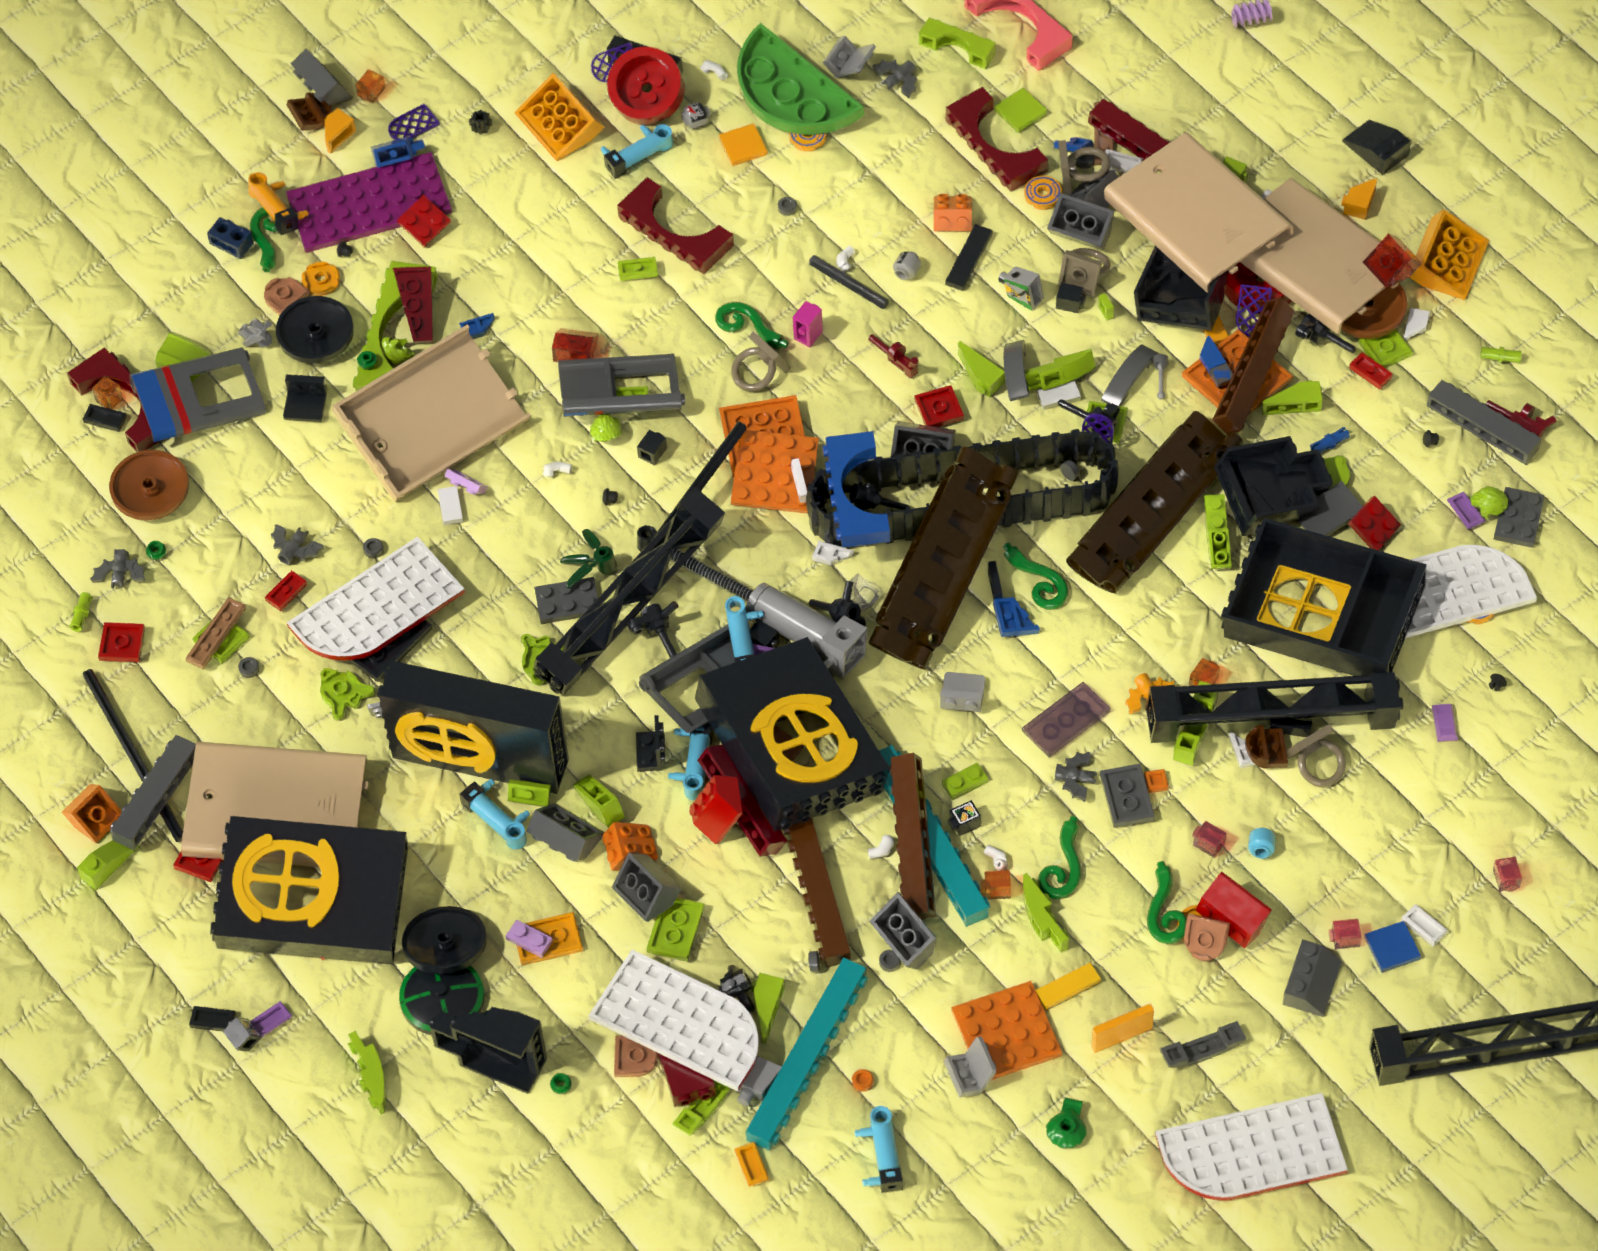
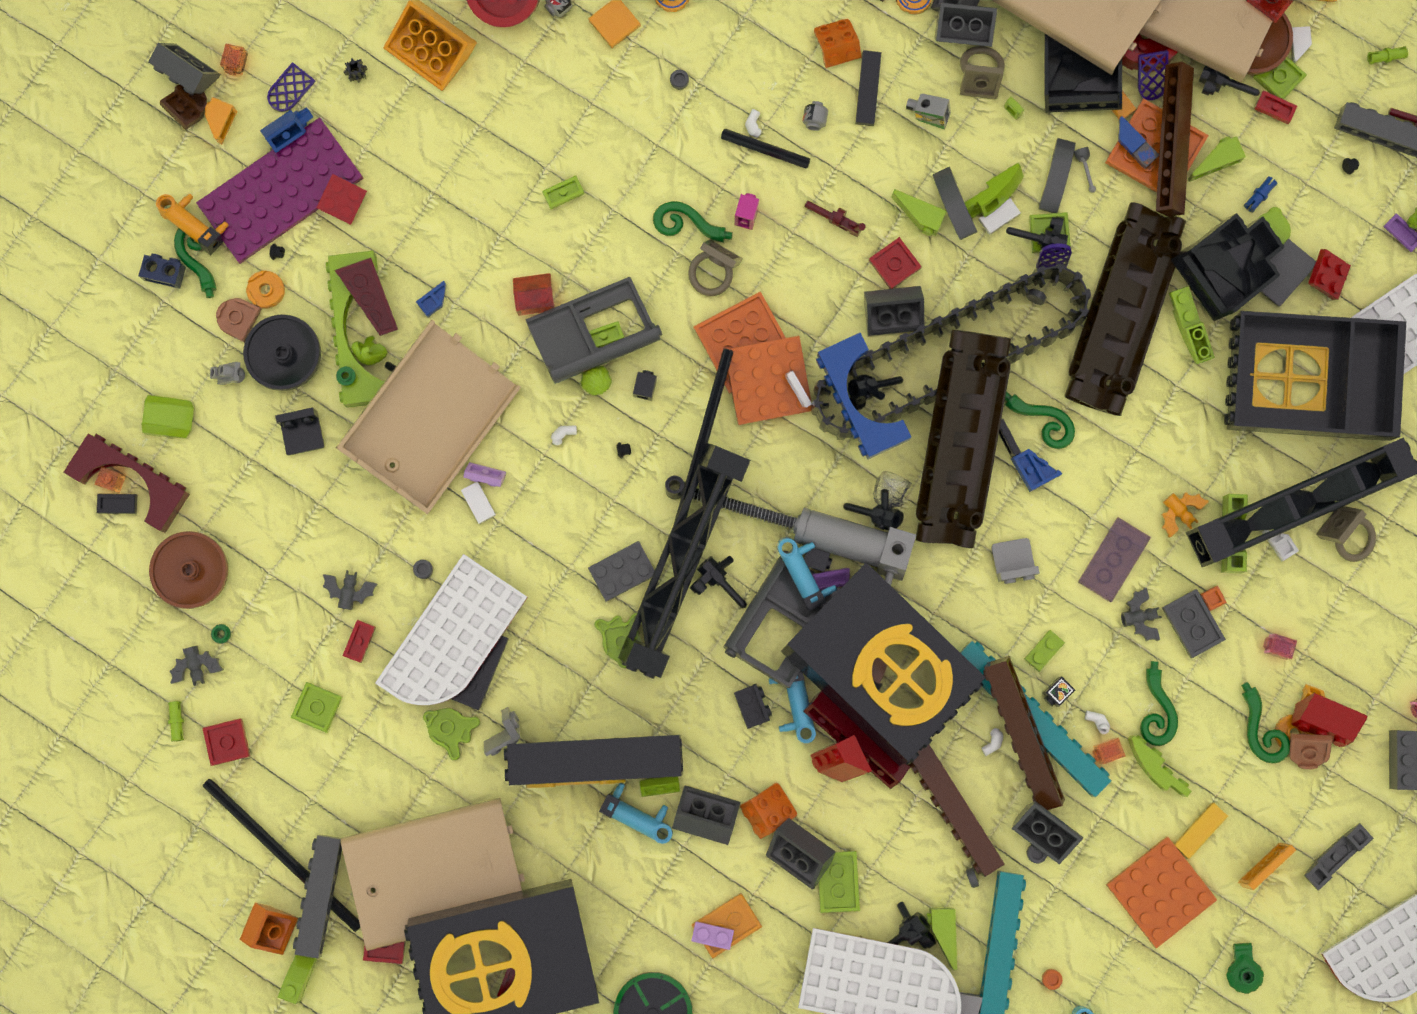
camera: 20 degrees left, 25 degrees up
dark grey piece [129,347,266,442] -> none
medium nougat tile [185,597,246,670] -> none
dark grey tile [238,657,259,678] -> none
black dish [402,906,487,974] -> none
dark green plant [560,529,617,588] -> none
lime slope [572,774,625,828] -> none
medium azure piece [601,124,673,179] -> none
dark red arch [617,177,734,274] -> none
white tile [812,541,854,566] -> none
light grey bracket [944,1036,996,1098] -> none
black brick [1056,282,1086,313] -> none
clear orange brick [1189,658,1220,686] -> none
reddish brown slope [1245,725,1288,769] -> none
medium azure head [1248,828,1276,859] -> none

